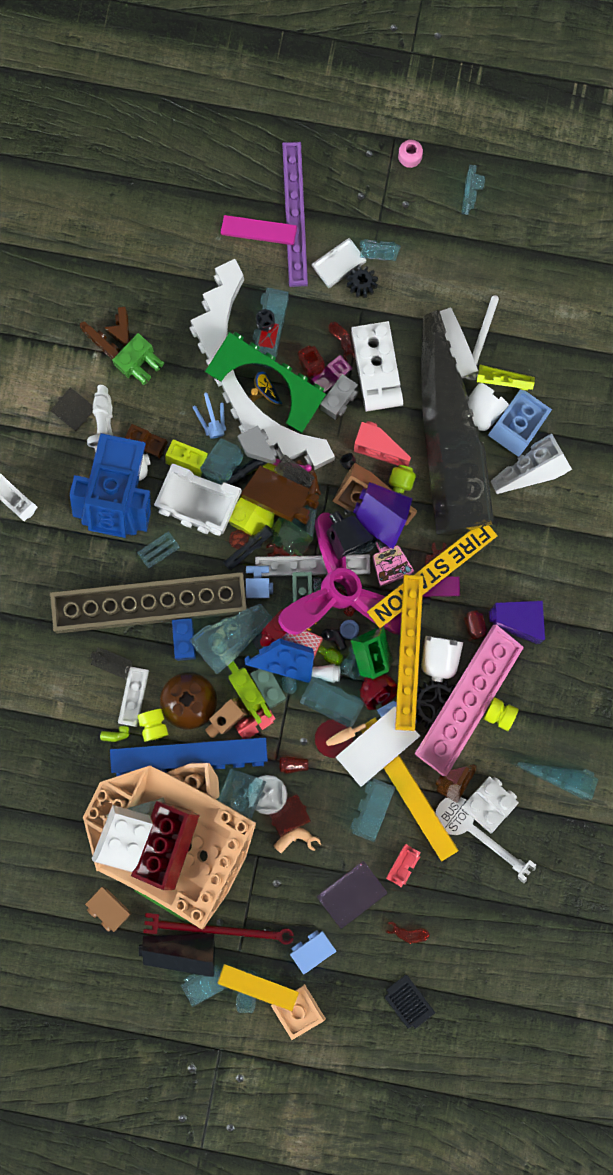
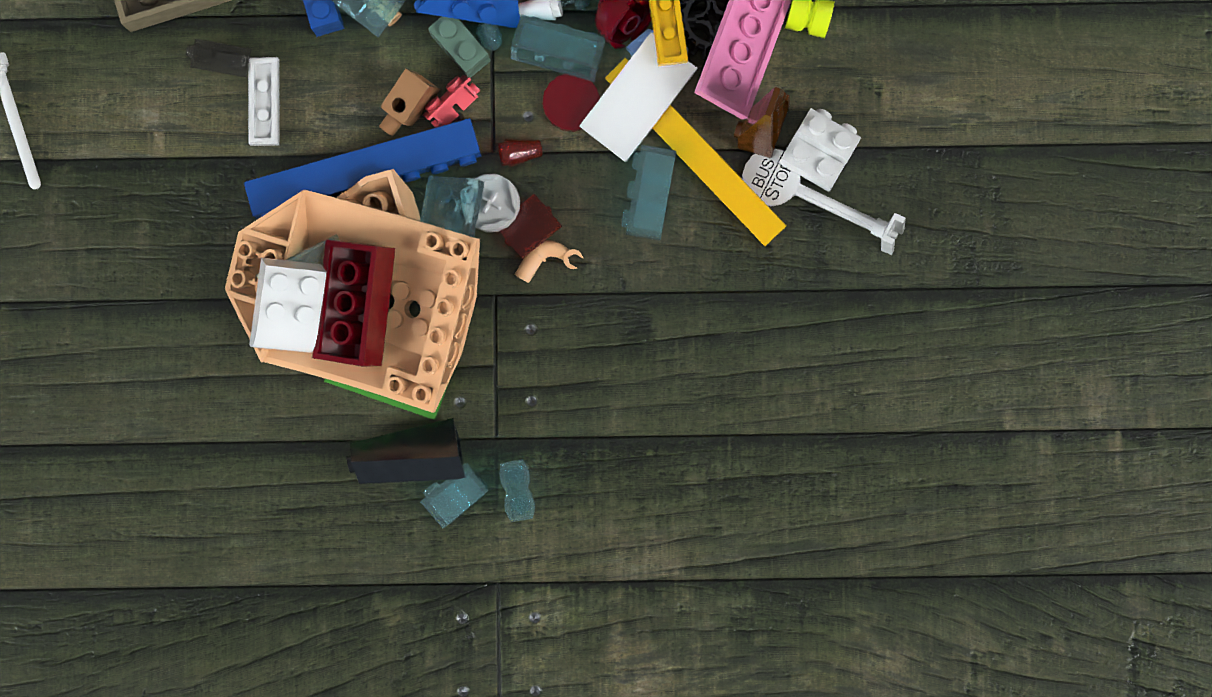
camera: 10 degrees left, 5 degrees up
medium nougat brick [85,886,132,932] -> none
lime arm [100,726,129,742] -> none
neon yellow wheel [137,709,169,742] -> none
dark red hinge [143,913,294,945] -> none
reddish brown piece [160,672,217,730] -> none
yellow tile [217,964,299,1011] -> none
lime hinge [227,661,272,724] -> none
light nougat hinge [271,985,326,1040] -> none
light blue brick [290,930,336,975] -> none
clear purple piece [317,861,387,929] -> none
light nougat hand [326,723,366,746] -> none
black window [384,974,435,1029] -> none
clear red arm [385,922,430,943] -> none
coral hinge [386,844,421,887] -> none
clear light blue wedge [515,762,598,801] -> none

